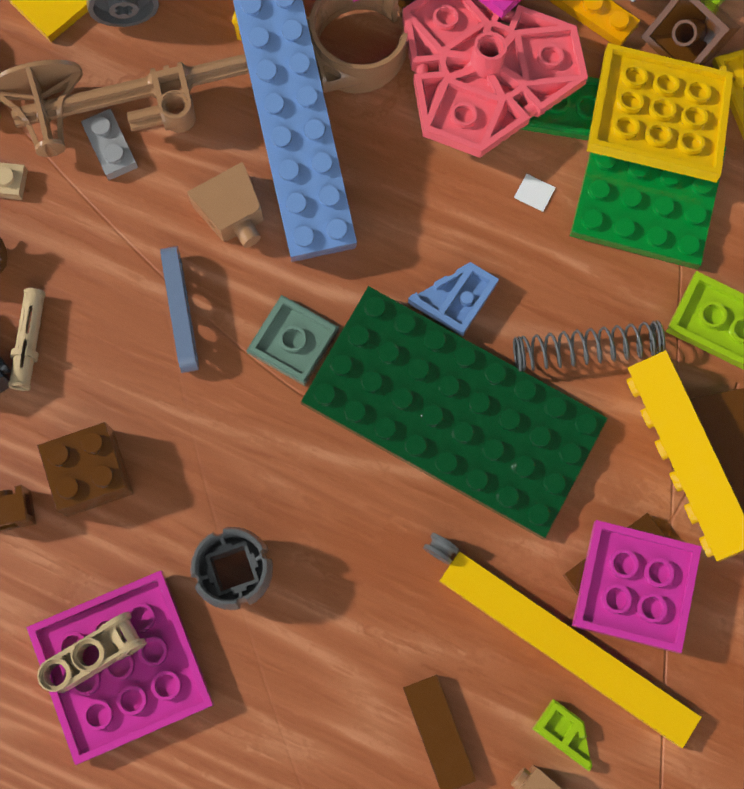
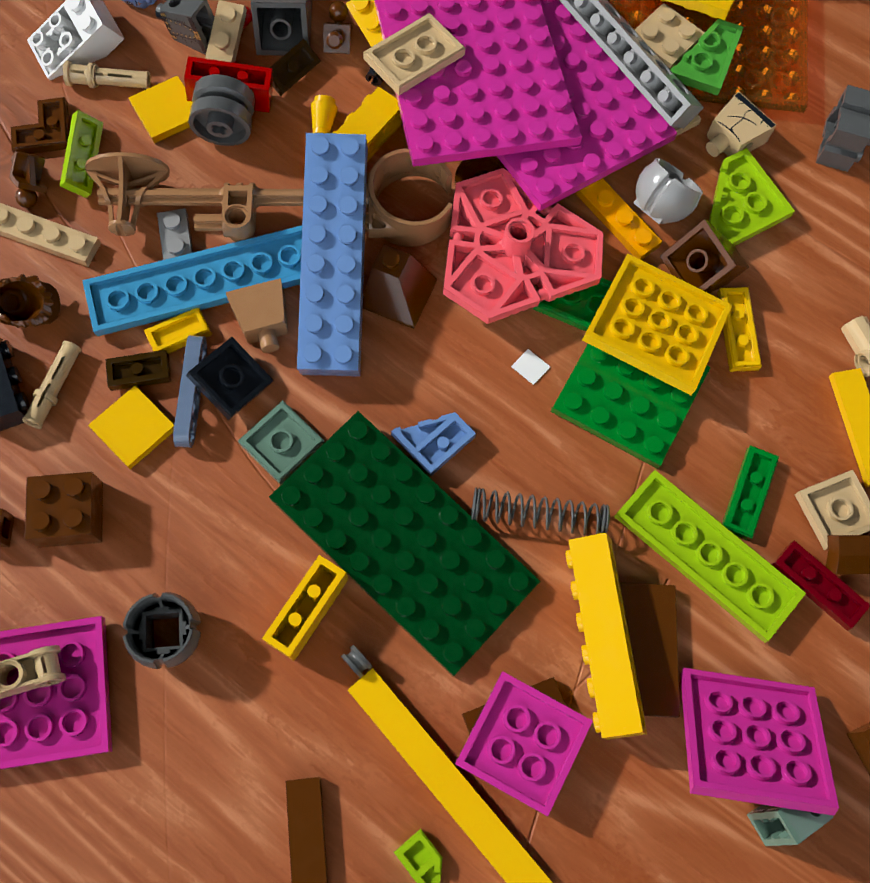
camera: 10 degrees right, 5 degrees down
none -> dark azure plate [82,225,302,337]
none -> yellow tile [88,386,174,470]
none -> dark brown plate [105,350,171,391]
none -> yellow tile [144,308,212,354]
none -> black tile [186,337,274,420]
none -> yellow brick [262,555,349,661]
none -> reddish brown slope [363,244,437,329]

